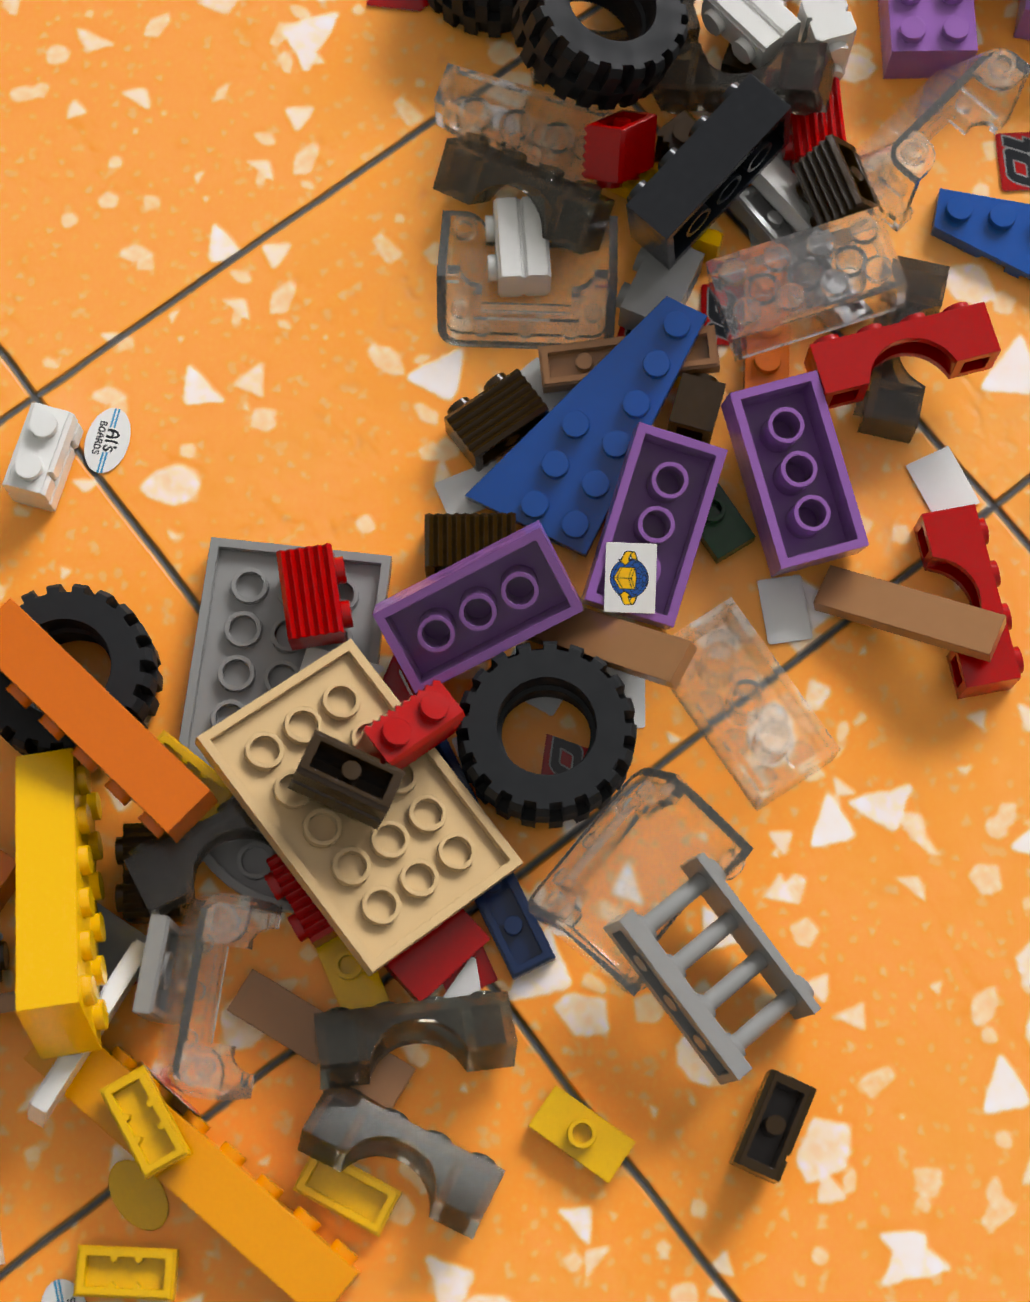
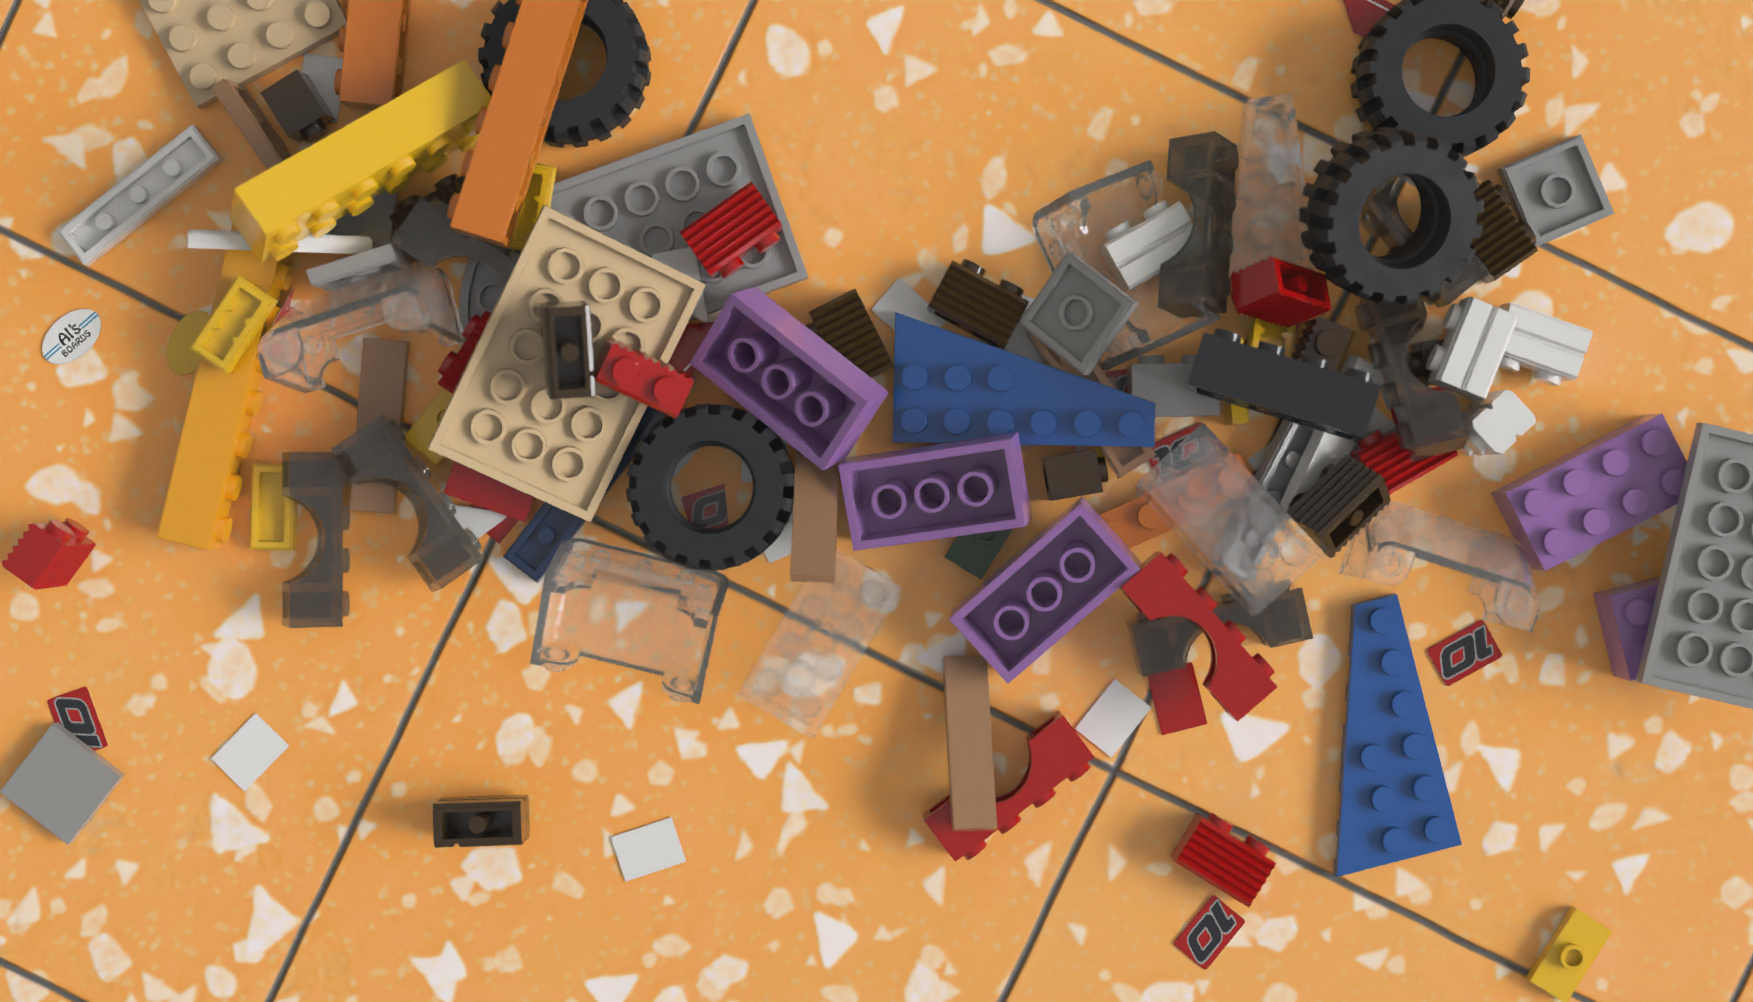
camera: 65 degrees right, 15 degrees up
yellow plate [73,1245,180,1301] -> none
yellow plate [528,1085,636,1183] -> none
light grey fence [603,852,821,1085] -> none
white sticker [604,542,657,614] -> none
white sticker [757,575,813,645] -> none
none -> white sticker [611,817,686,882]
none -> light grey tile [1018,251,1139,375]
none -> red sticker [1146,662,1208,735]

